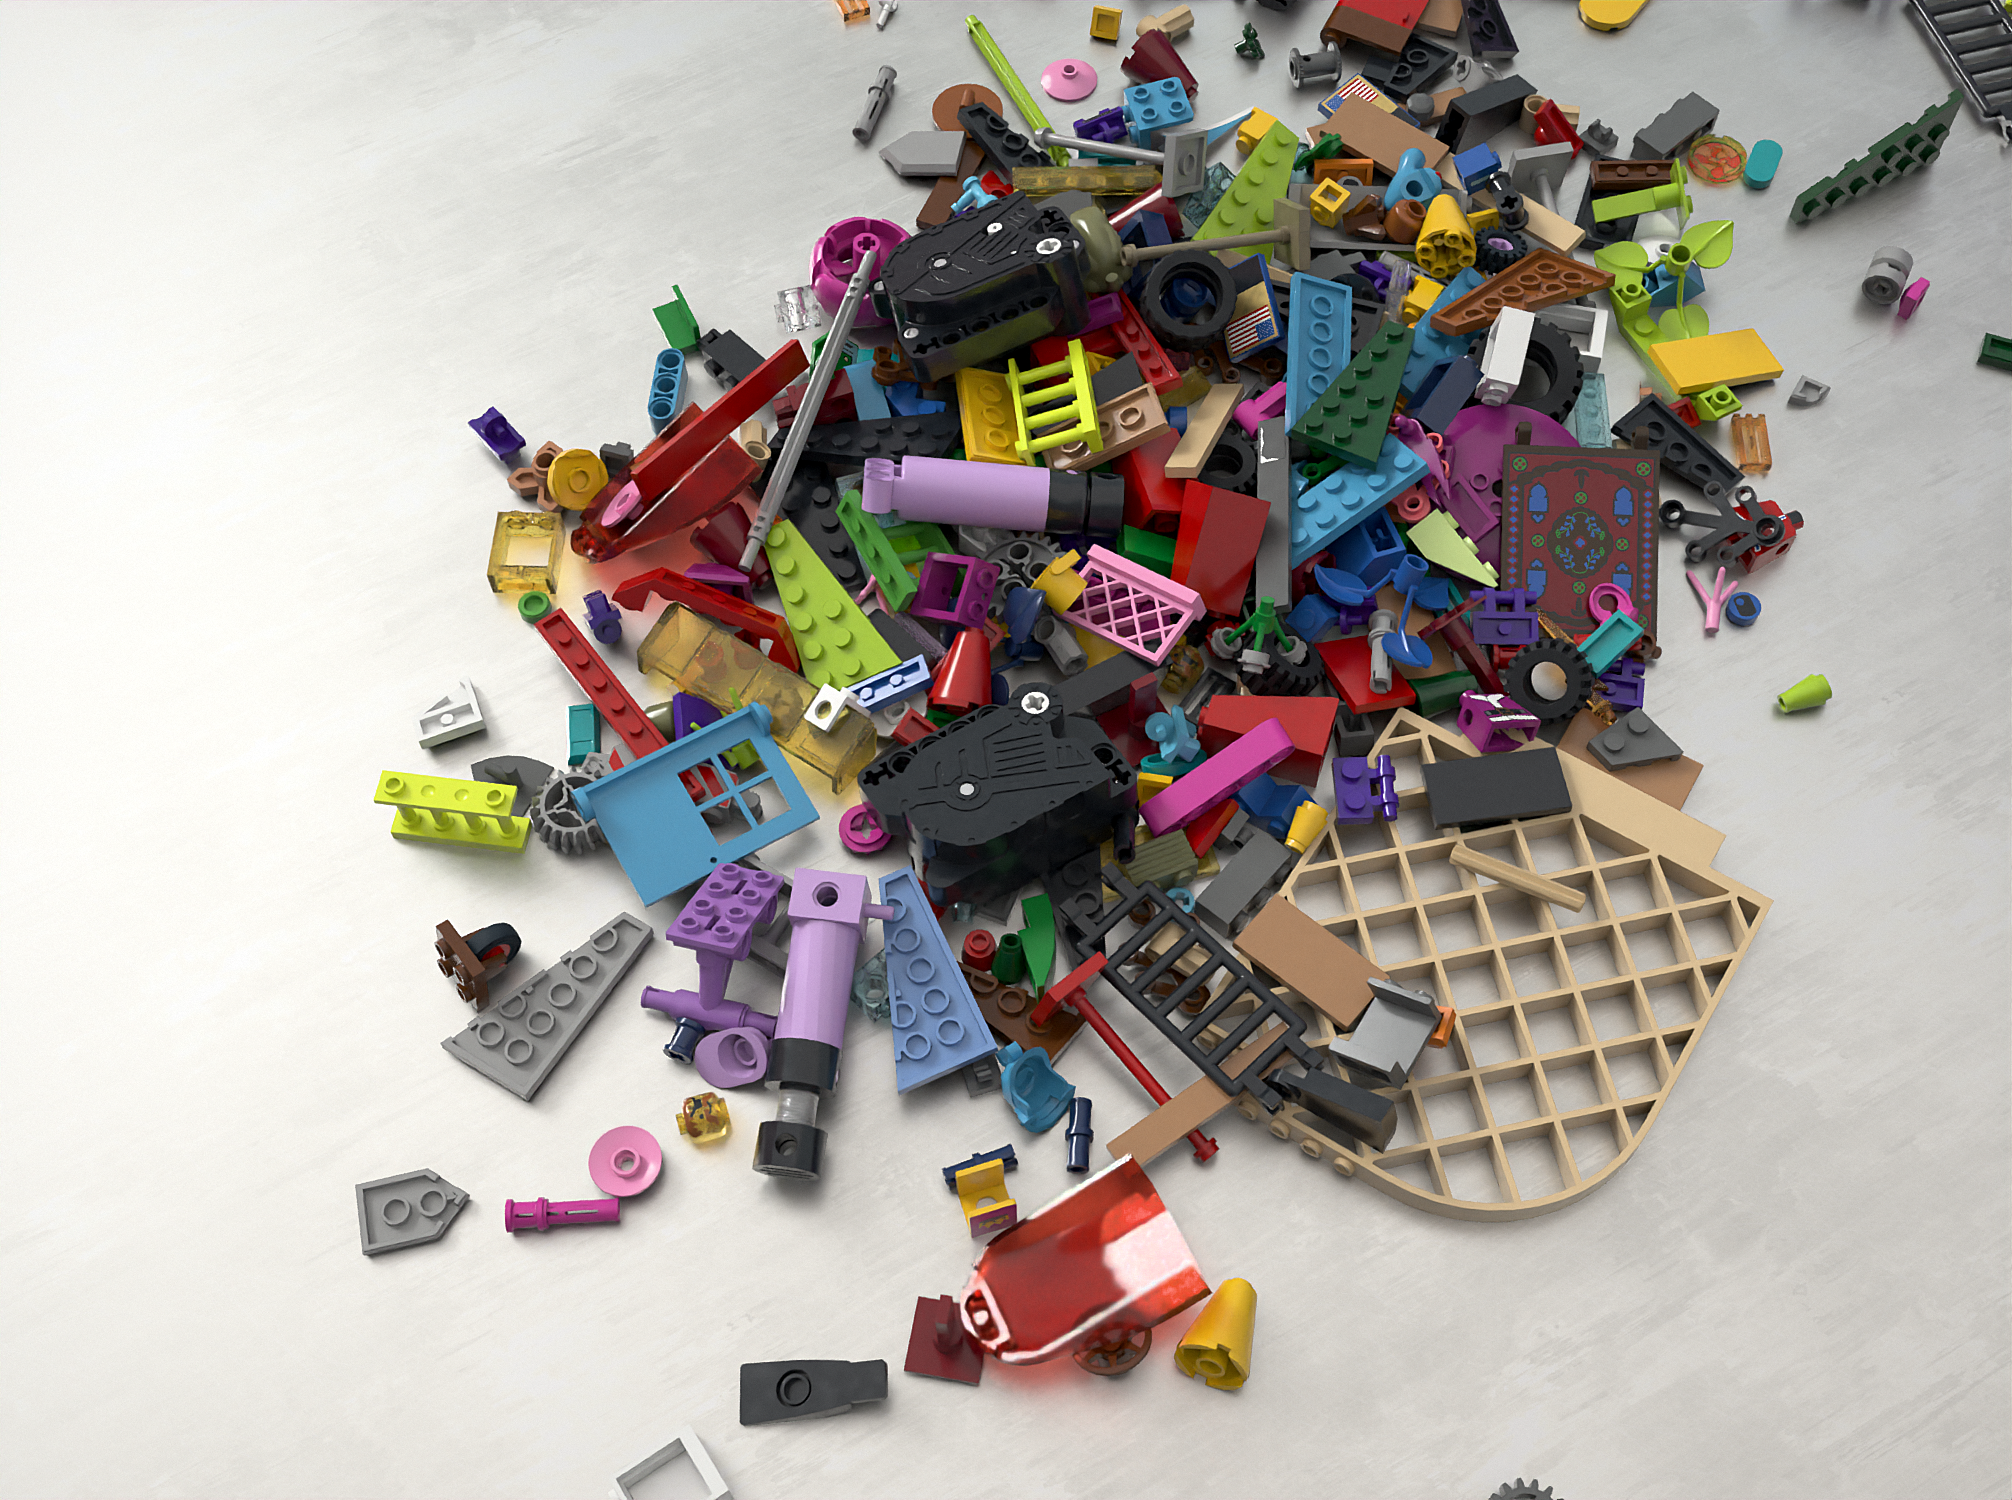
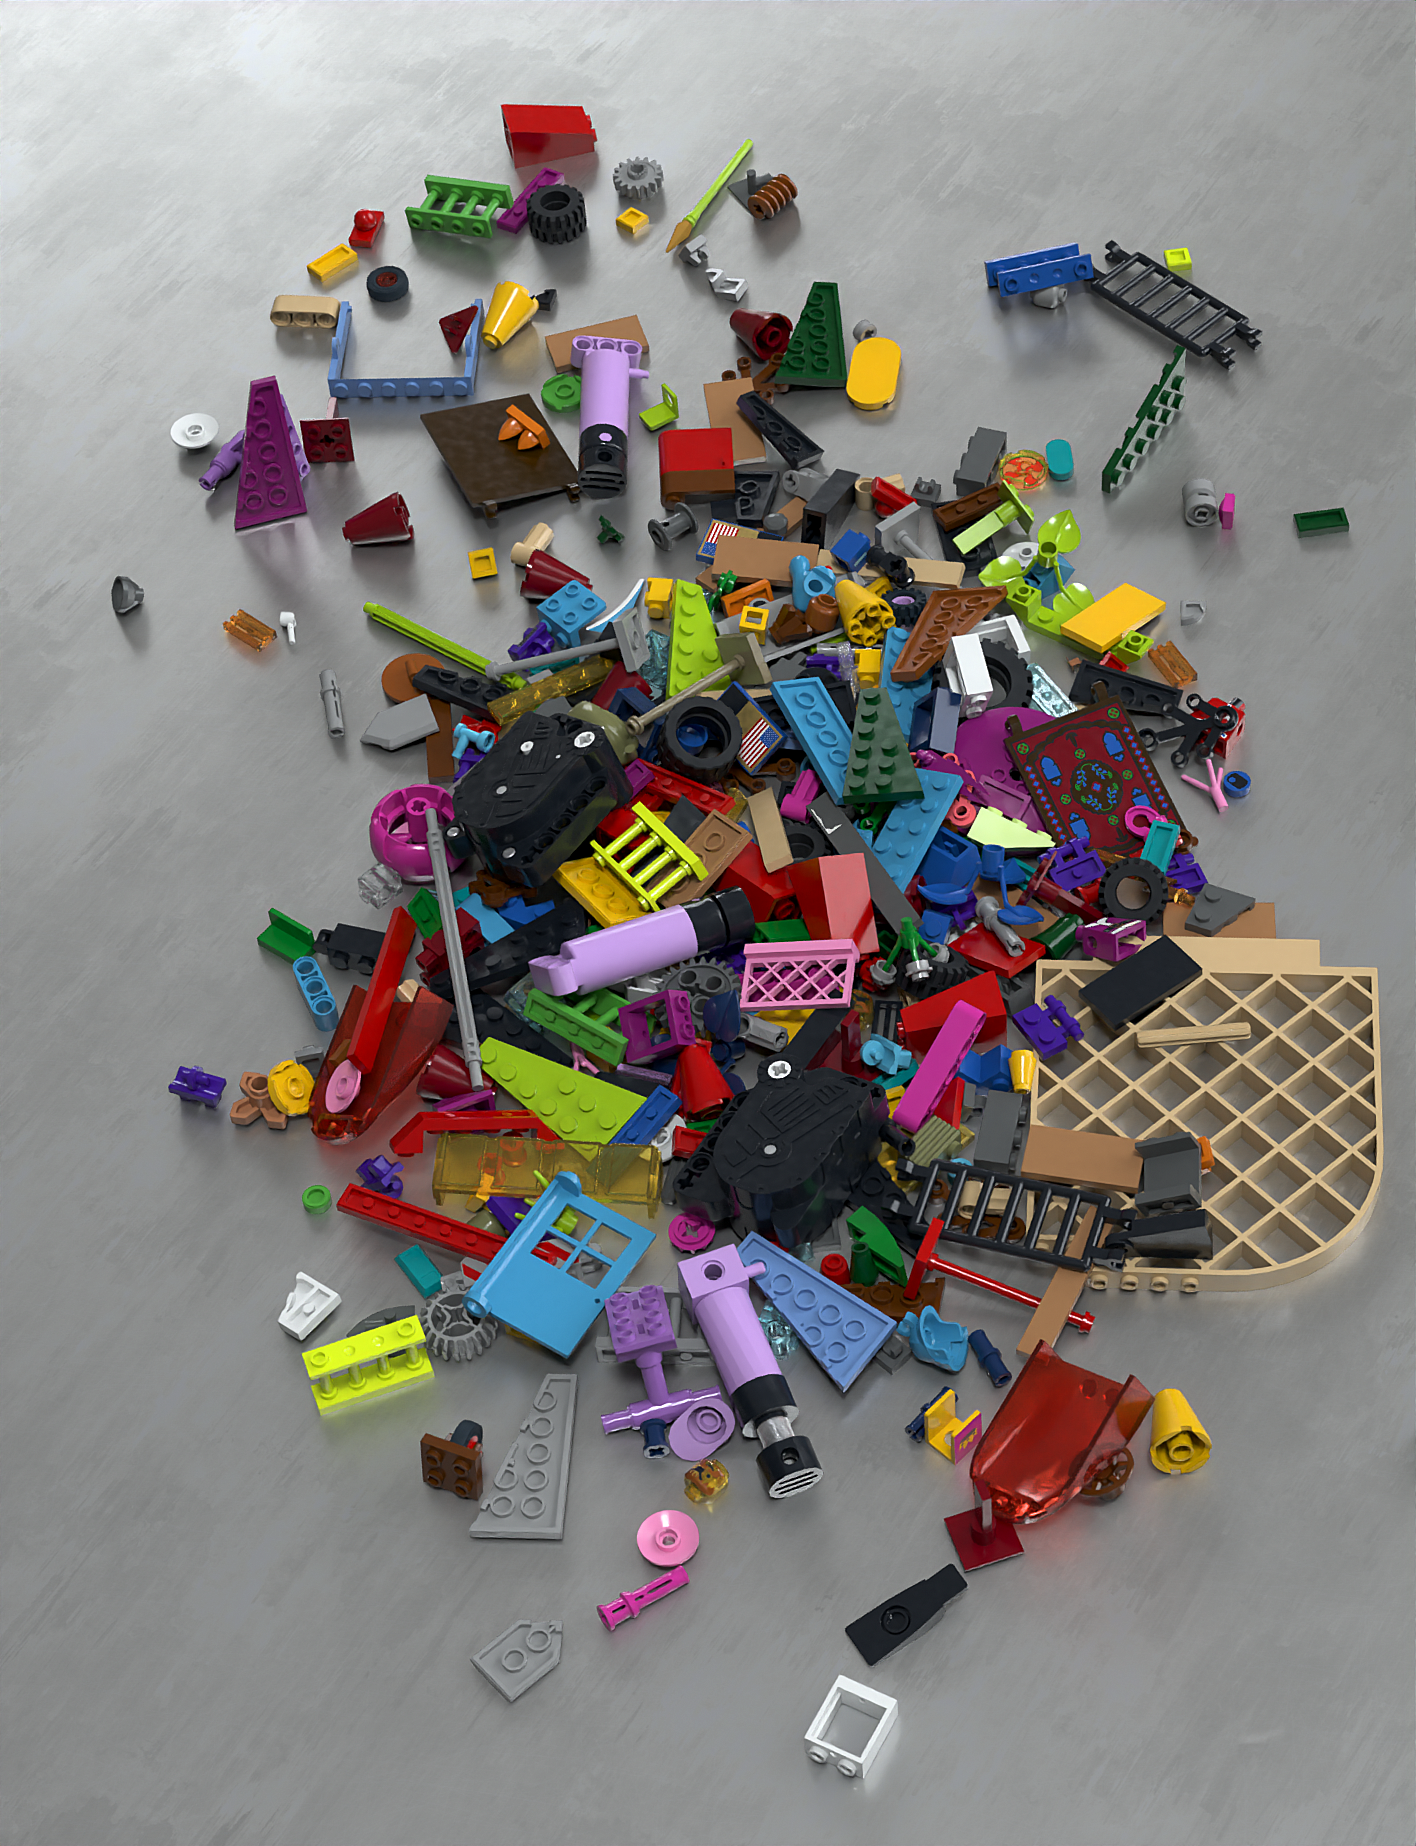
camera: 25 degrees left, 10 degrees down
clear yellow window [487,510,566,594] -> none
white bracket [804,684,871,732] -> none
yellow piece [1031,549,1088,615] -> none
bright pink dish [1041,59,1097,102] -> none
lime cone [1777,674,1832,713] -> none

